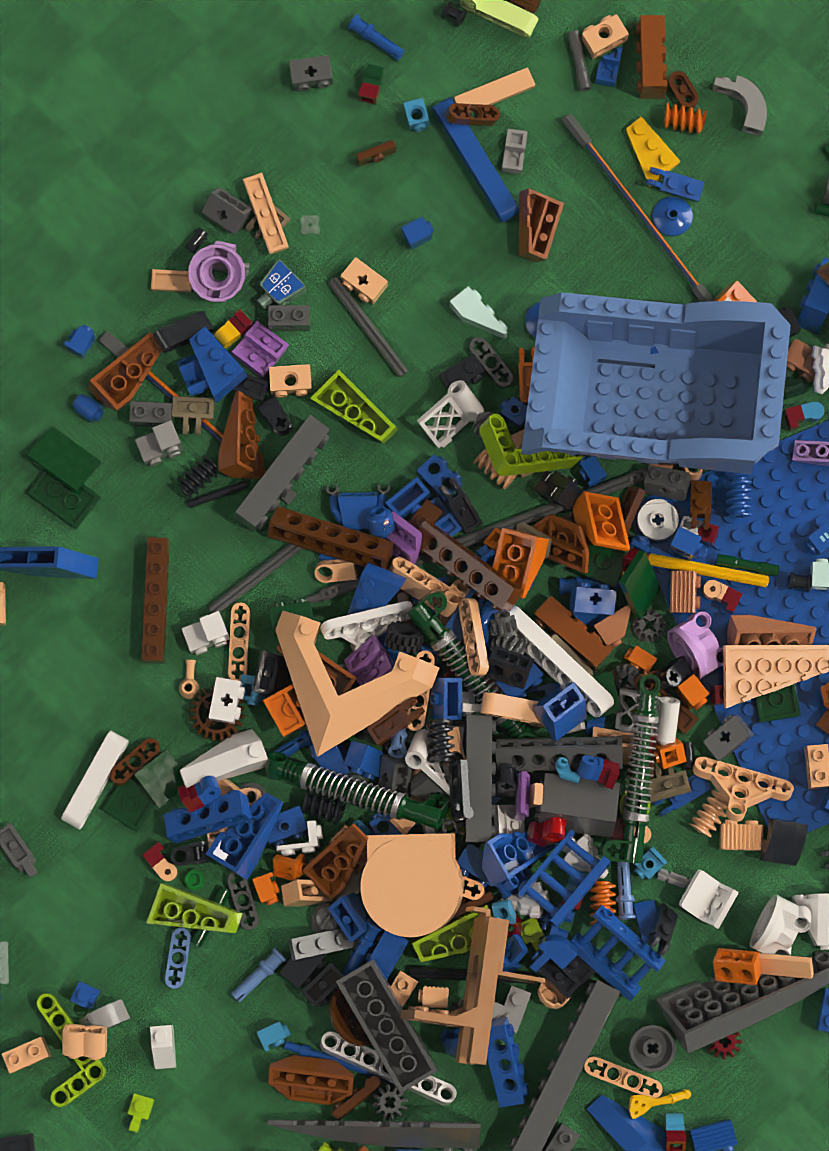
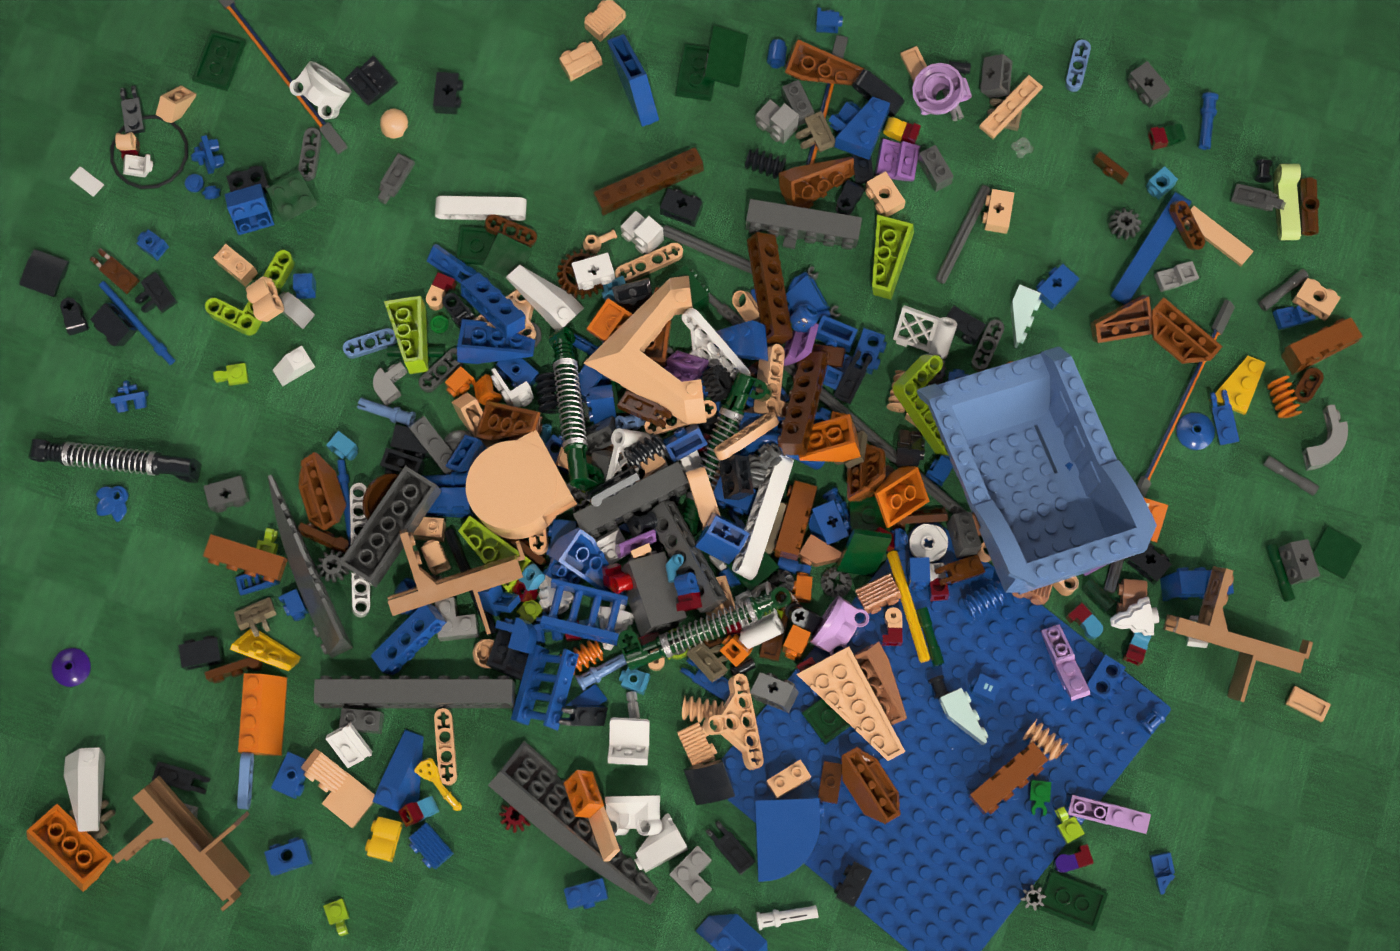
camera: 65 degrees right, 5 degrees down
leg [177,776,221,813] -> none
black bar [187,481,248,508] -> none
torso [256,259,307,309] -> none
blue brick [401,217,434,250] -> none
dark grey wheel [627,1025,676,1072] -> none
none -> light grey brick [373,362,407,406]
none -> blue hinge [427,244,477,283]
none -> black brick [660,188,703,227]
none -> blue bar [778,557,811,576]
none -> blue brick [1036,264,1080,310]
none -> medium blue beam [1065,40,1091,92]
none -> dark grey gear [1109,207,1141,241]
none -> dark orange wedge [1152,297,1223,364]
none -> dark grey hinge [1231,184,1286,211]
none -> dark grey piece [1263,455,1319,496]

